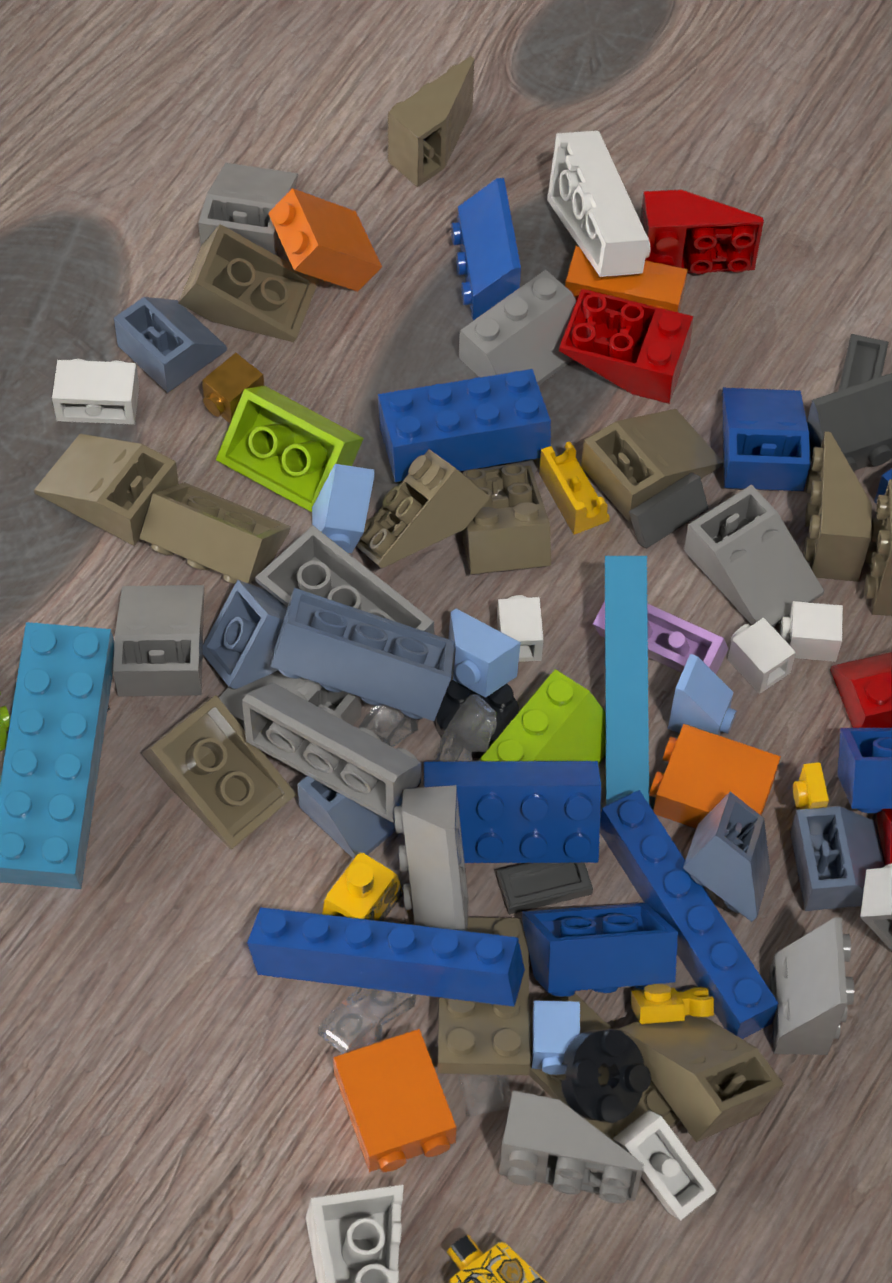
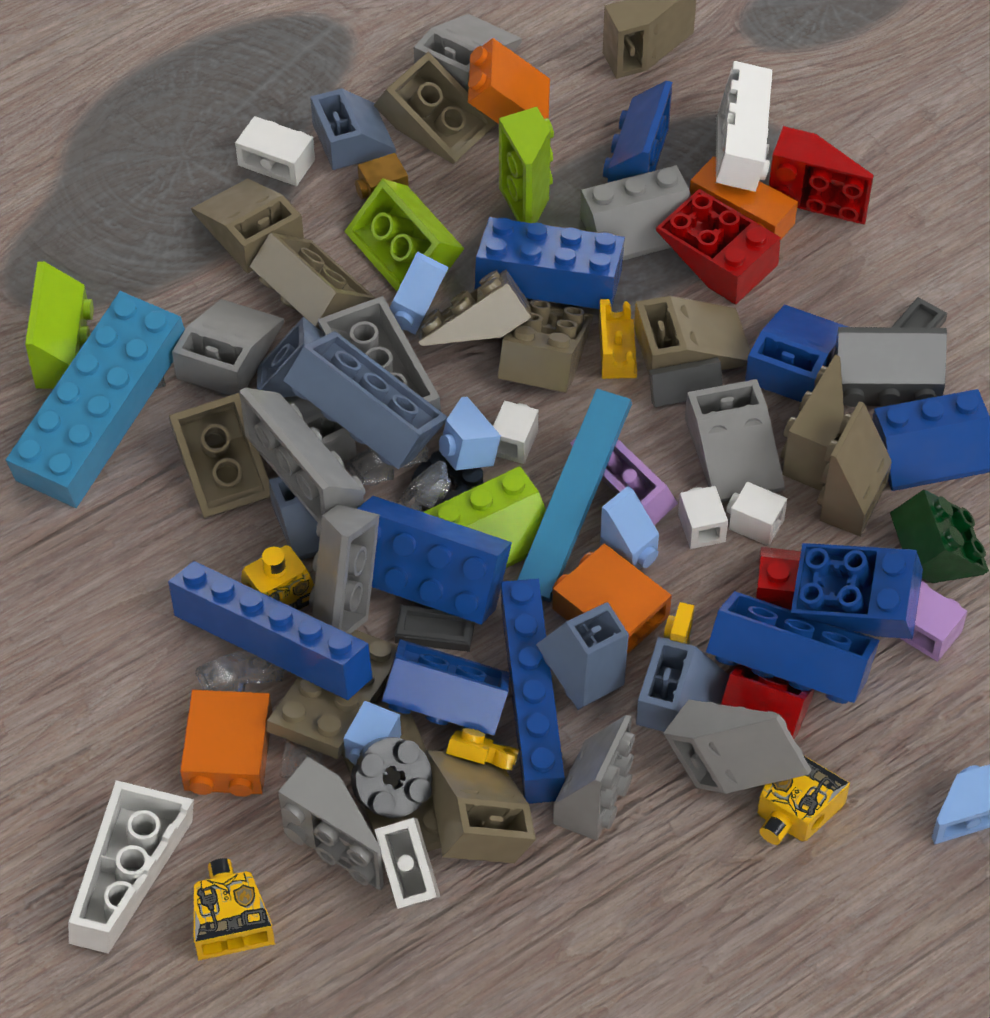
camera: 25 degrees right, 5 degrees down
none -> lime slope [499,107,554,223]

